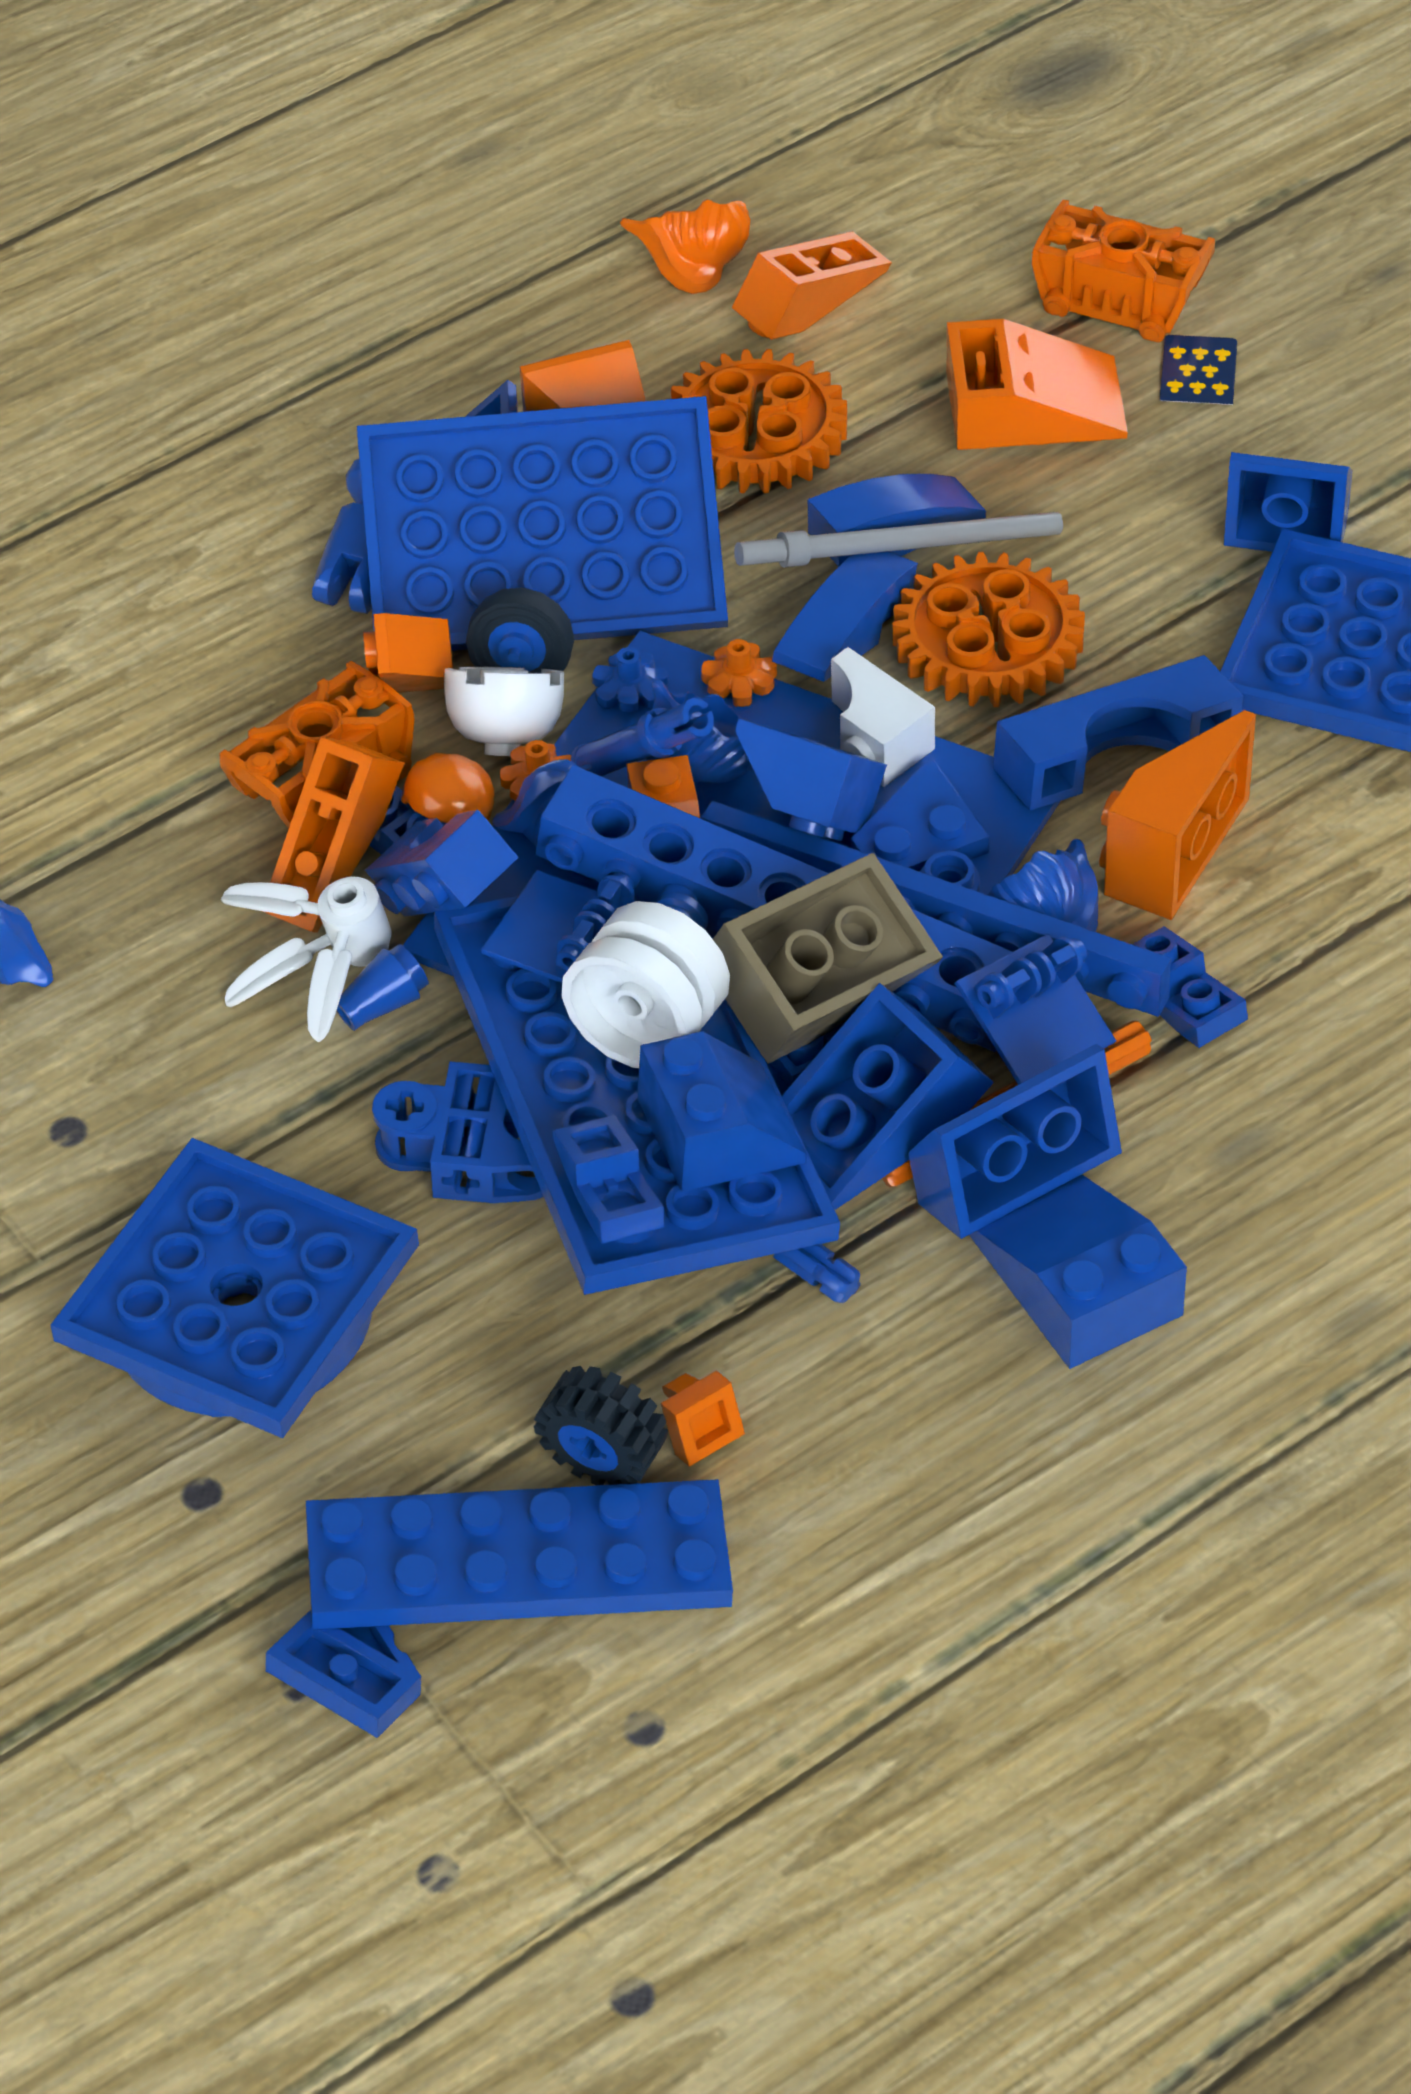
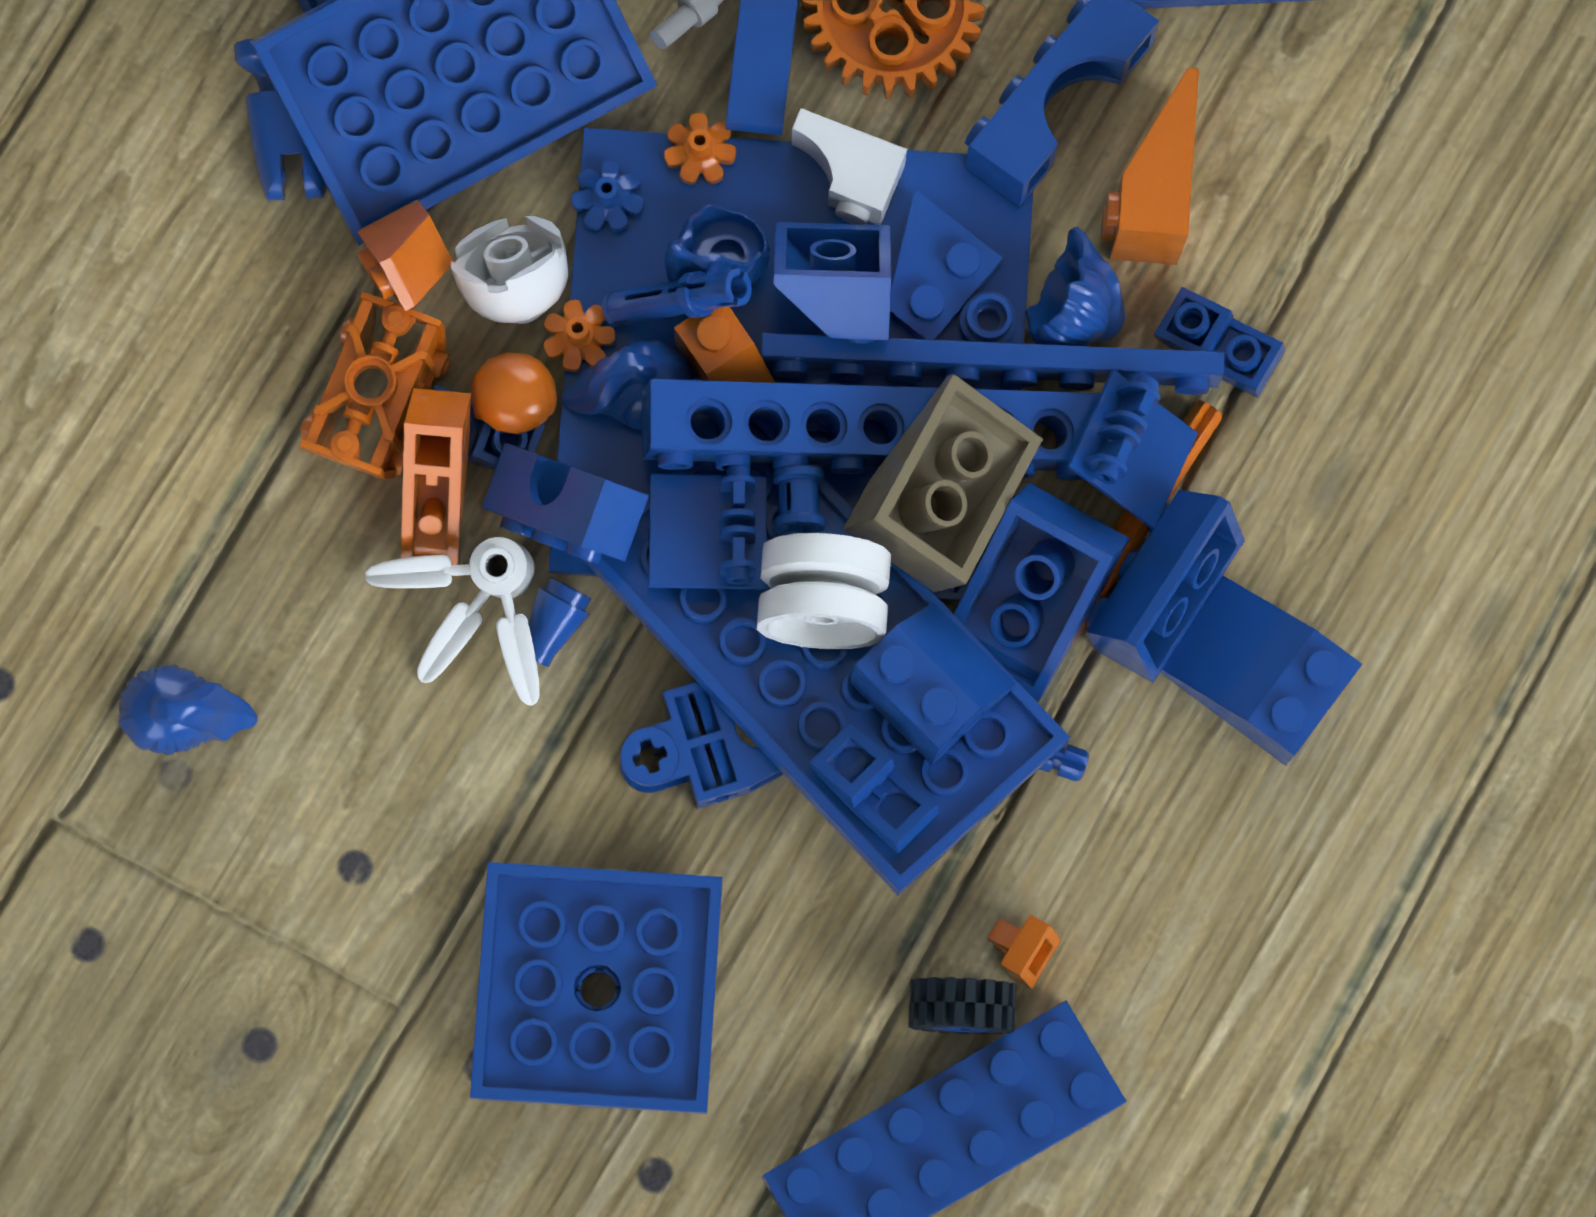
camera: 30 degrees left, 30 degrees up
black wheel [466,587,574,673] -> none

